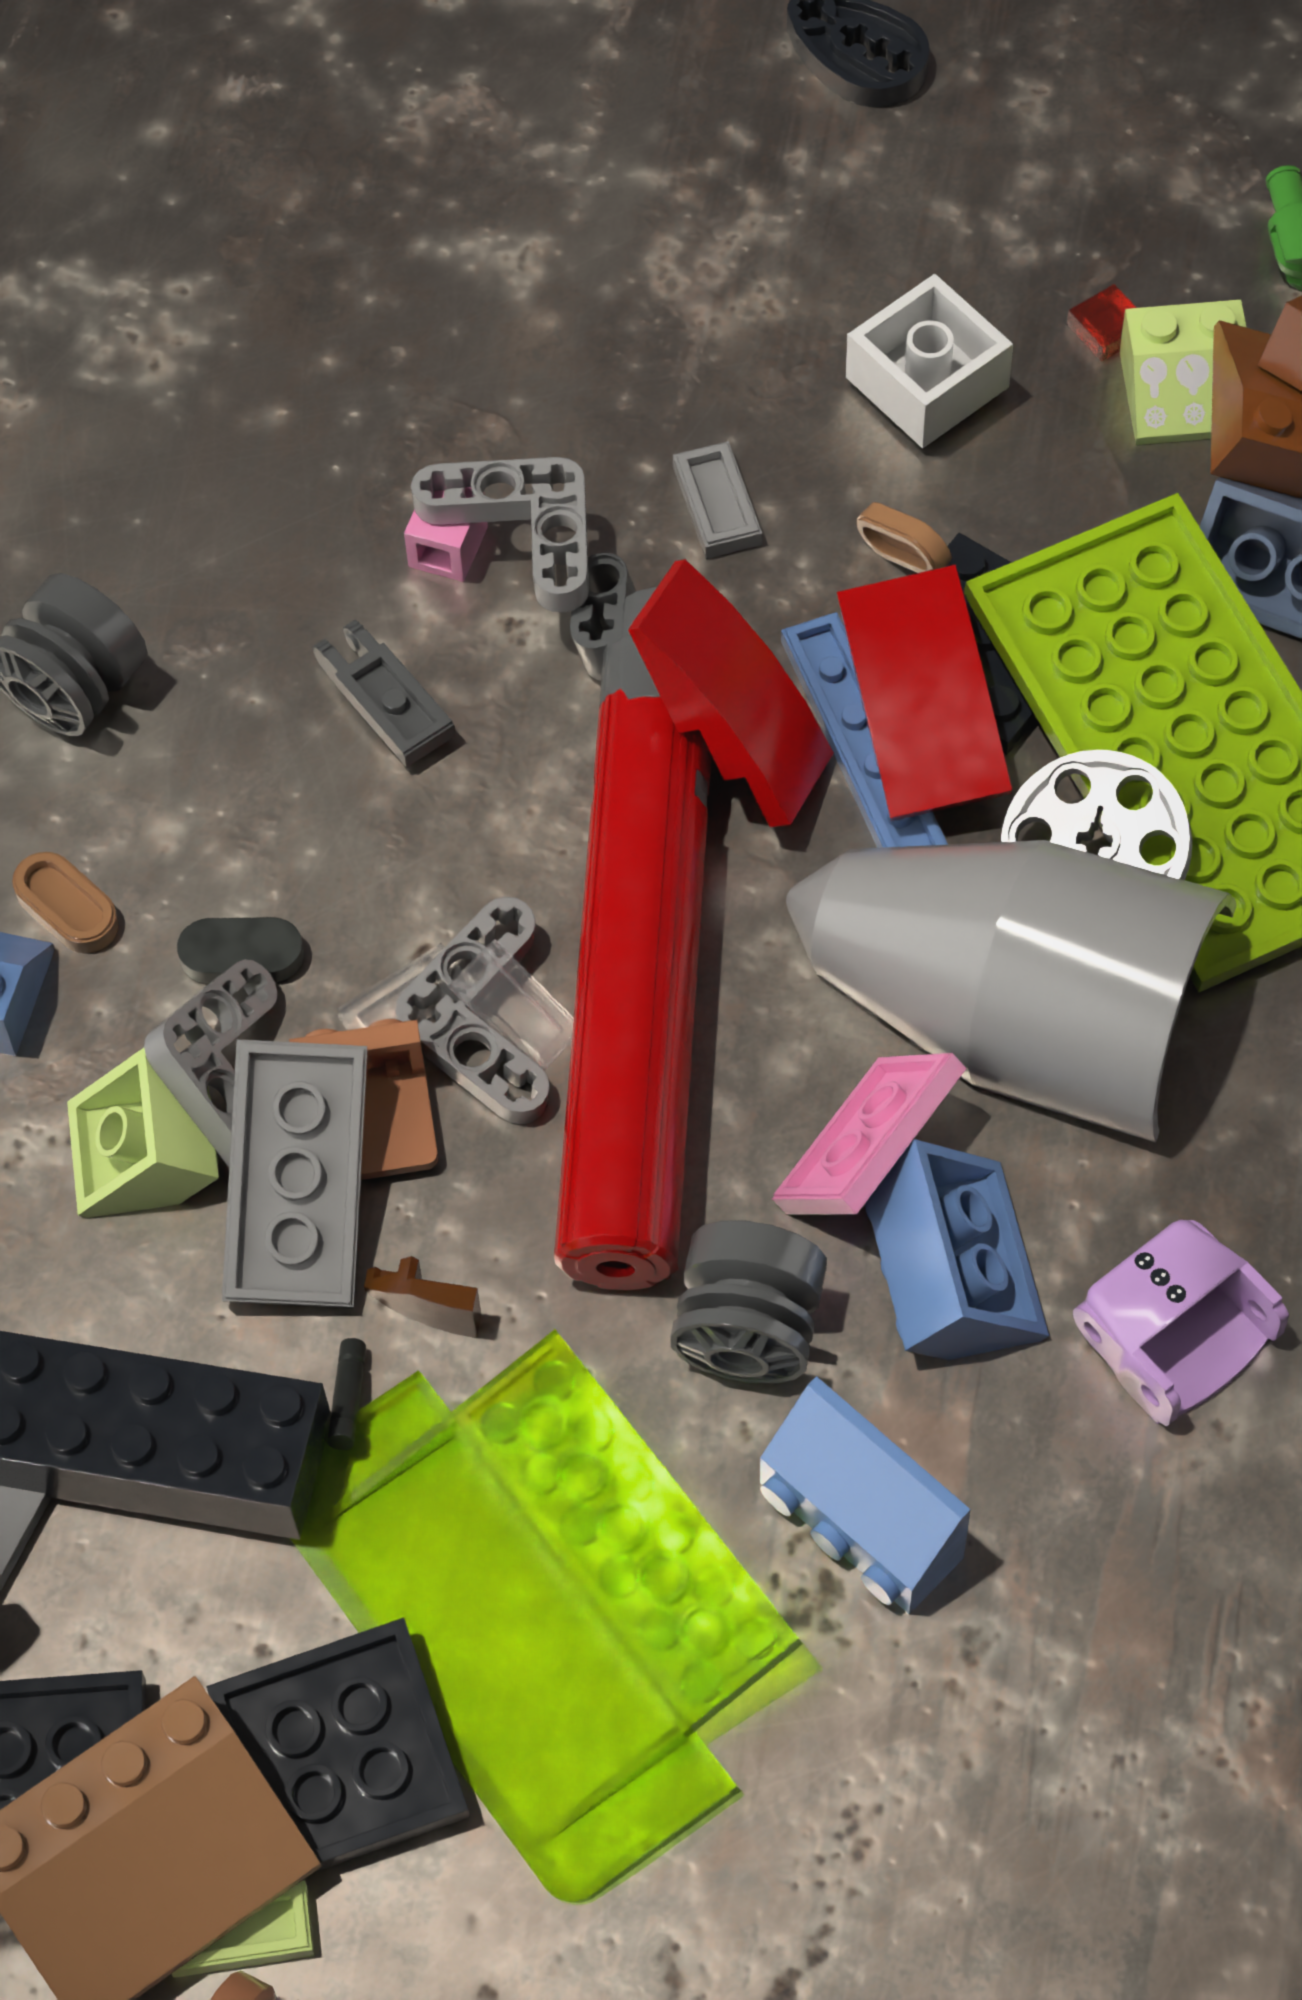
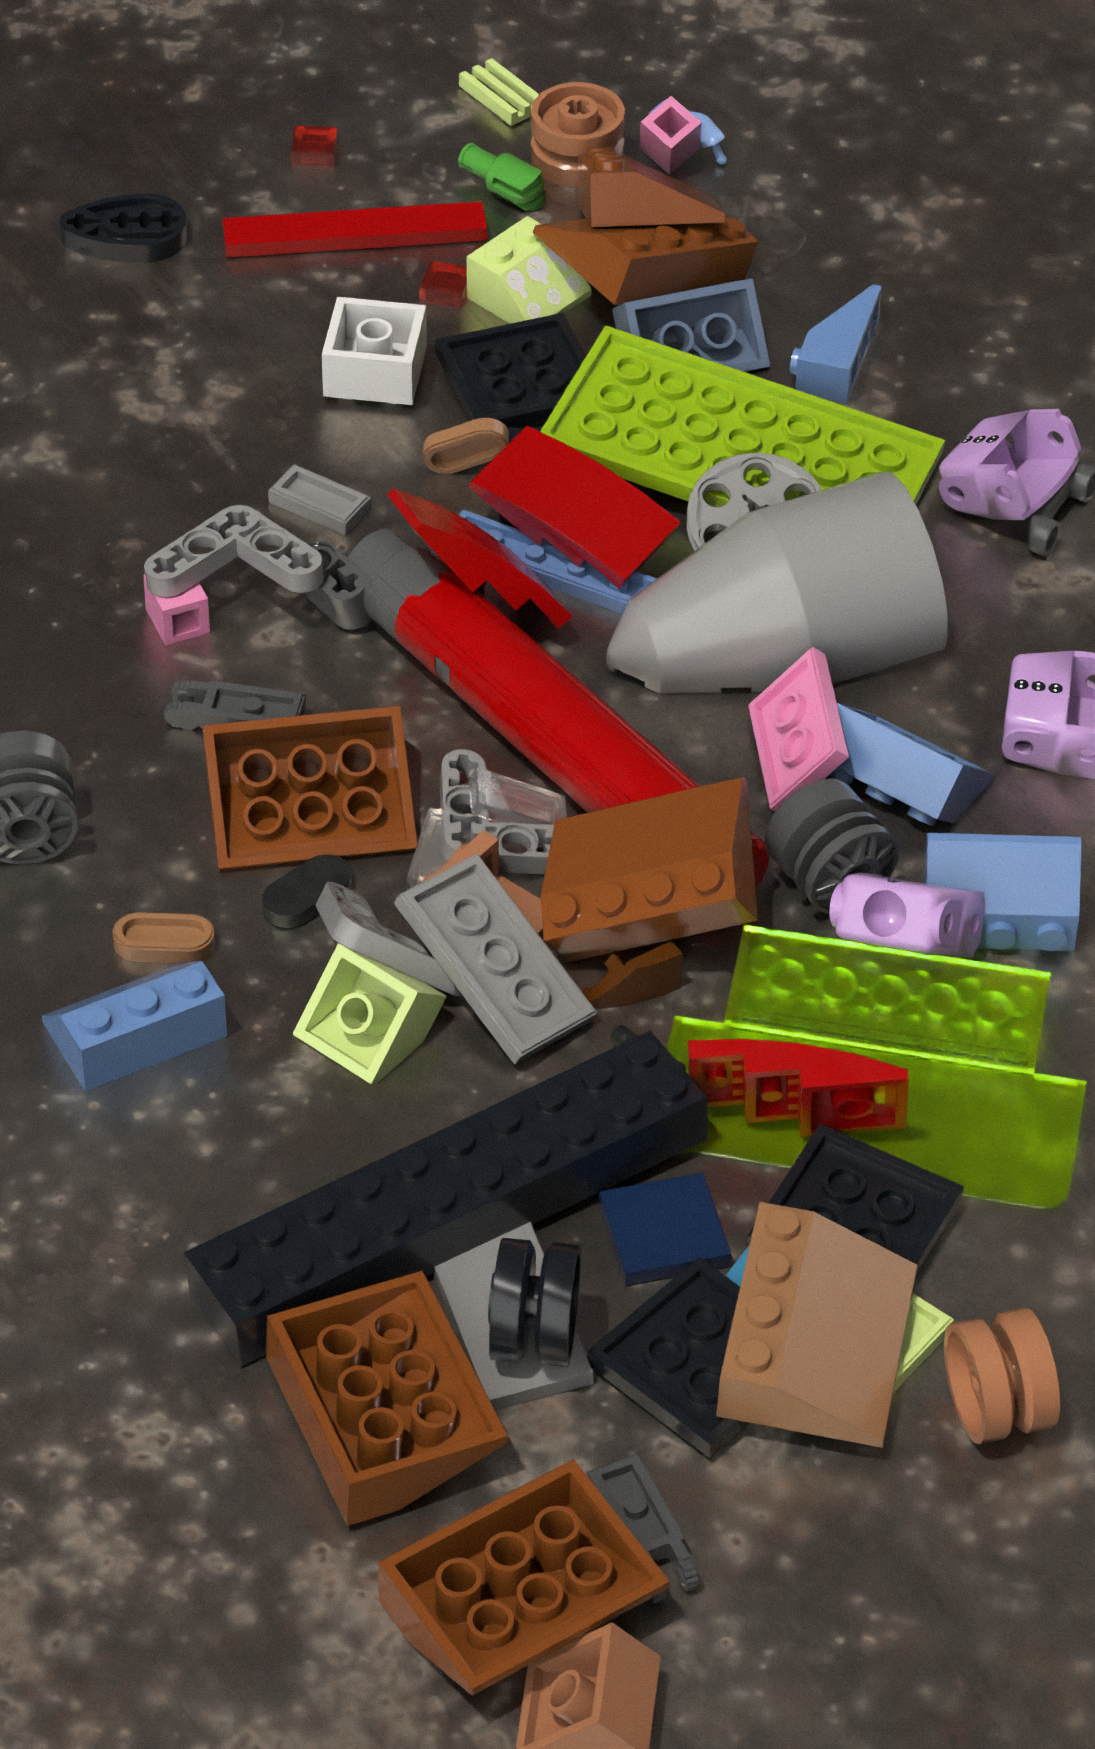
camera: 45 degrees left, 15 degrees down
none -> dark orange slope [203,706,418,871]
none -> red tile [223,201,487,258]
none -> clear red tile [291,126,338,167]
none -> black plate [435,313,586,428]
none -> dark orange slope [541,777,758,962]
none -> dark blue tile [599,1173,731,1285]
none -> red slope [688,1039,909,1138]
none -> lavender piece [829,873,985,958]

